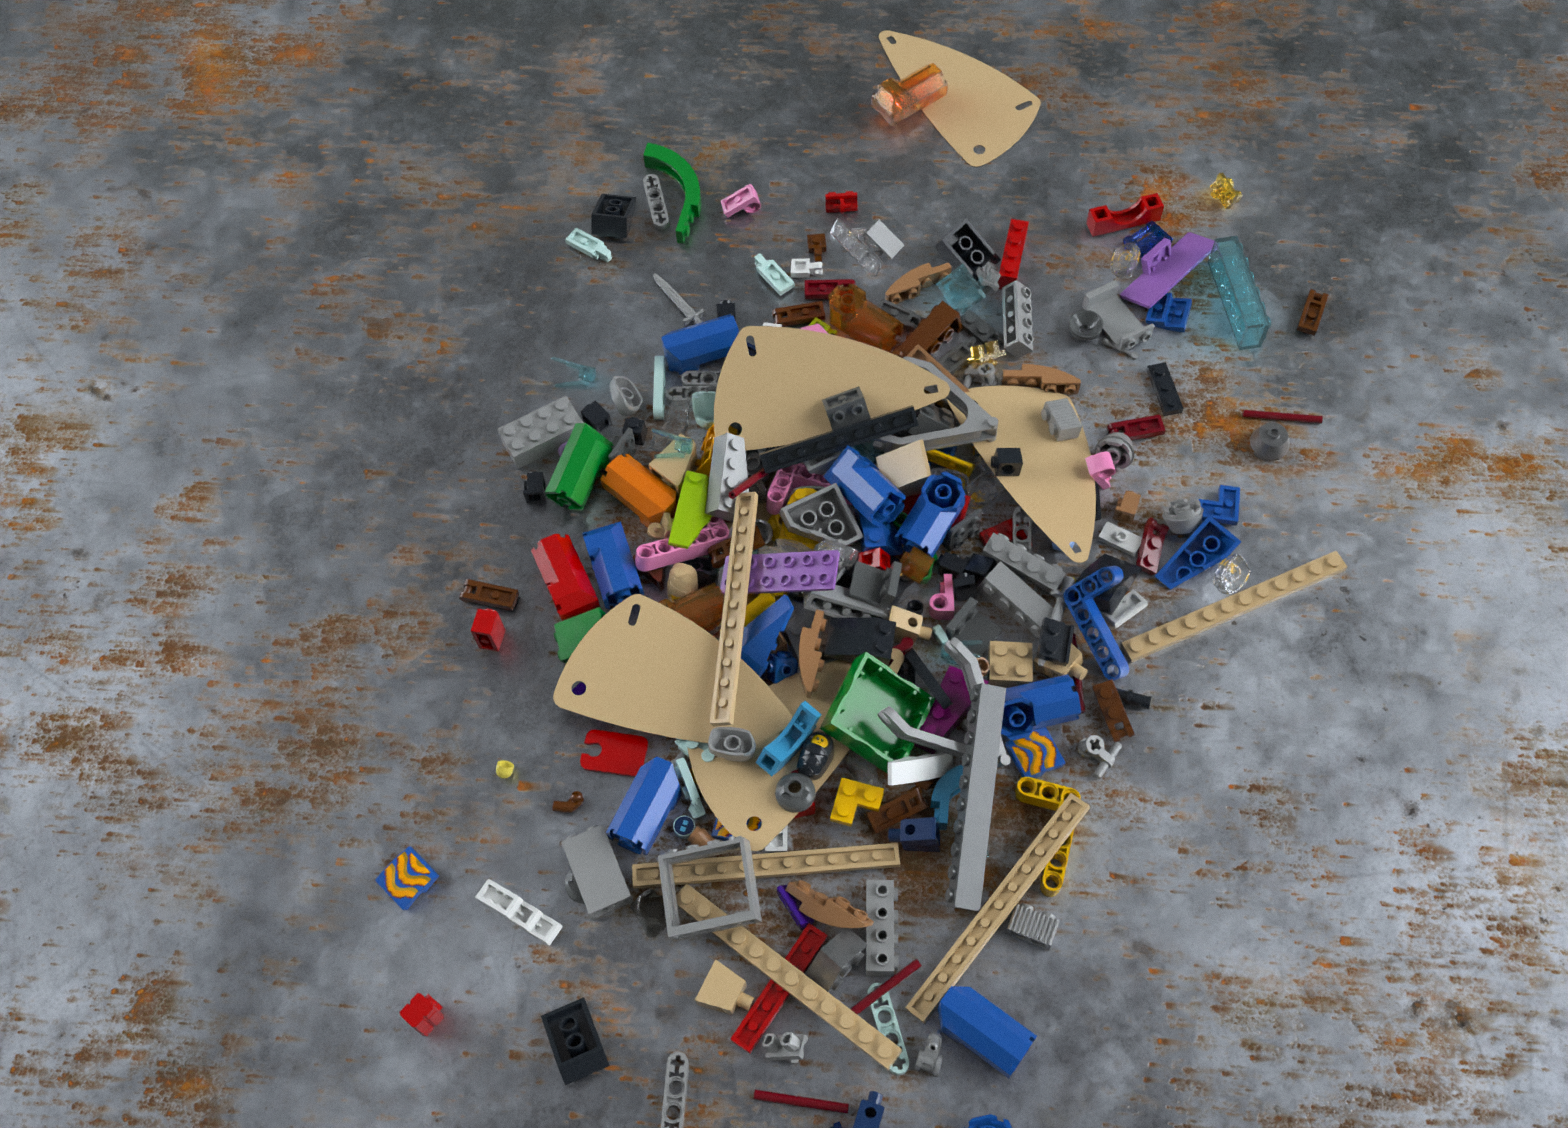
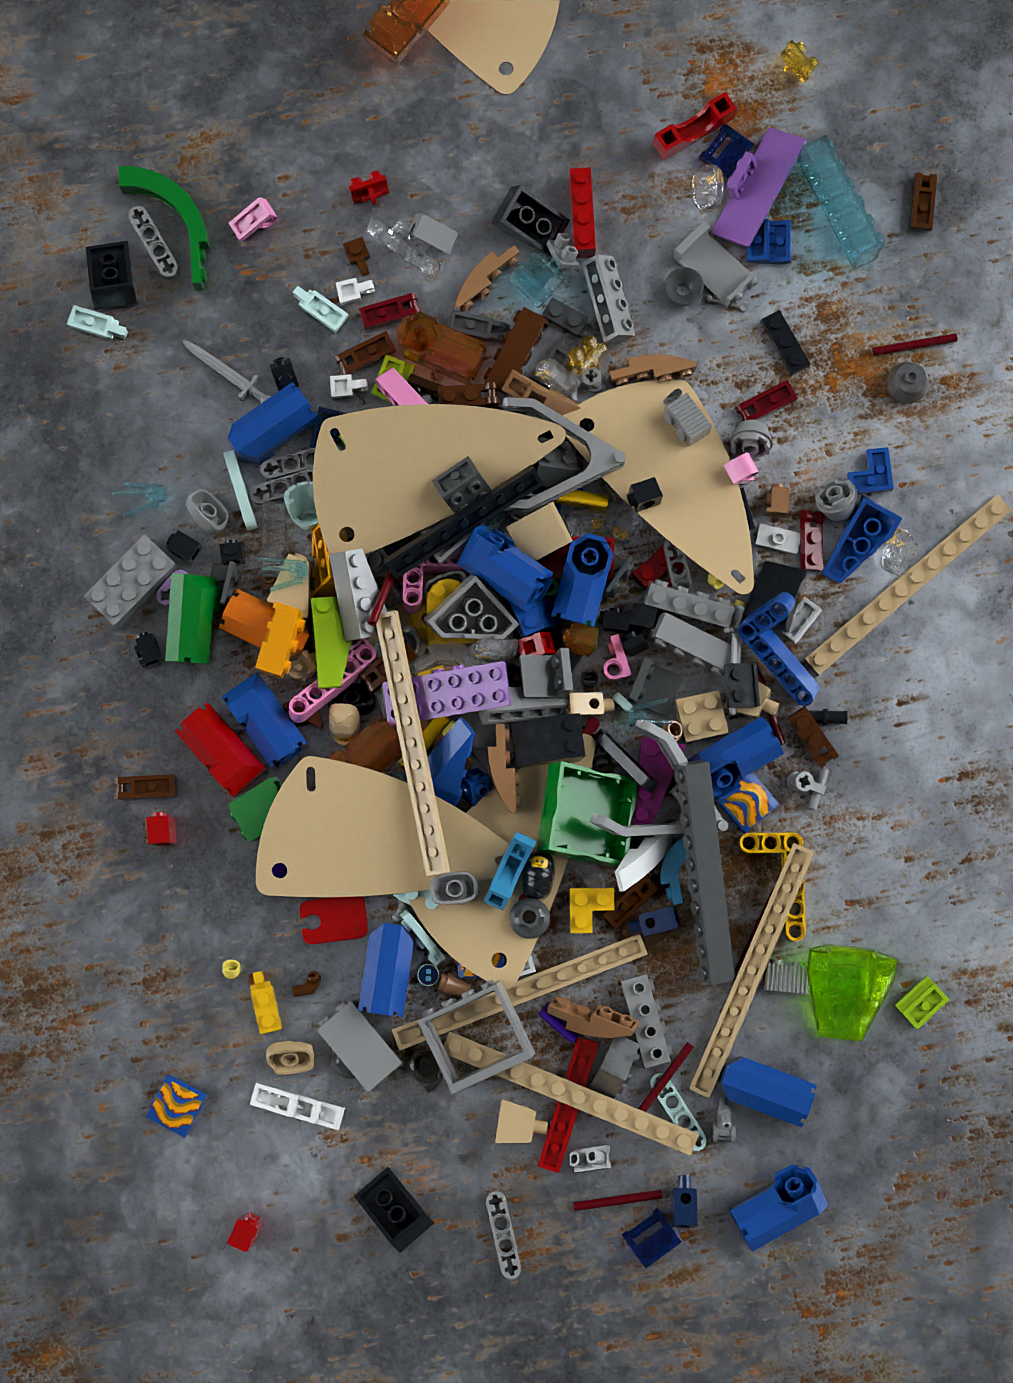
camera: 20 degrees left, 20 degrees up
none -> yellow hinge [250,971,282,1034]
none -> light orange wedge [255,601,306,679]
none -> tan piece [266,1041,314,1075]
none -> clear piece [535,358,581,396]
none -> light yellow hinge [707,573,724,589]
none -> clear neon green wedge [806,944,898,1041]
none -> lime plate [894,975,950,1030]

